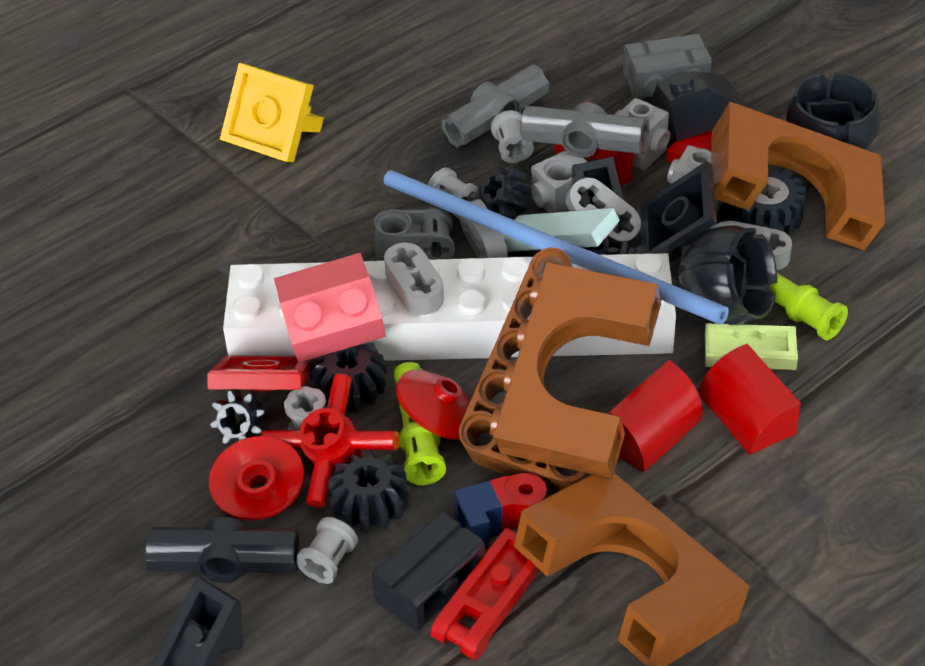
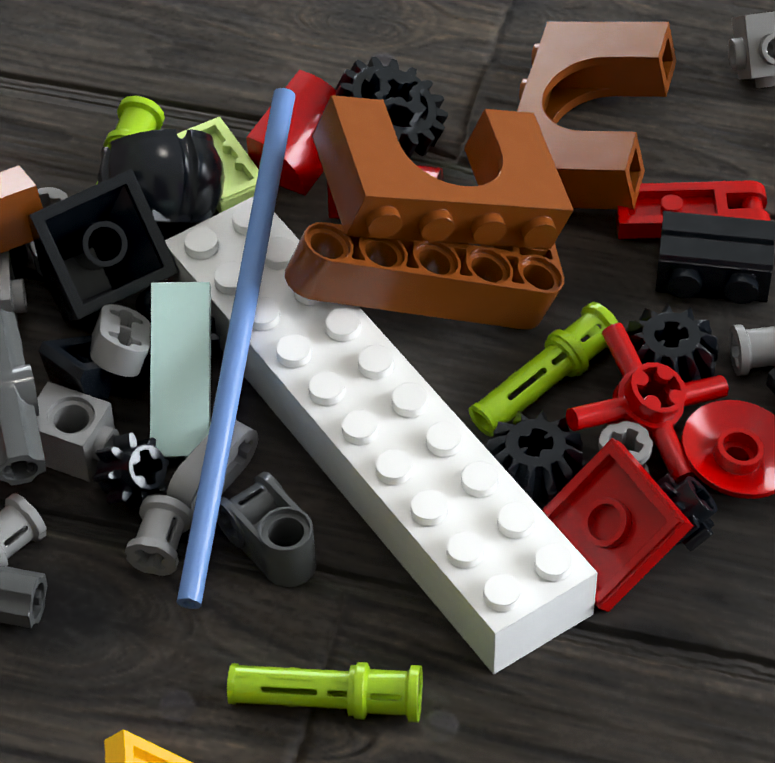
camera: 125 degrees left, 5 degrees up
coral slope [274,253,386,363] -> none
light grey beam [384,242,444,315] -> none
red dish [396,370,471,440] -> none
leg [454,473,547,550] -> none
none -> lime pin [227,662,423,723]
none -> black gear [335,57,448,159]

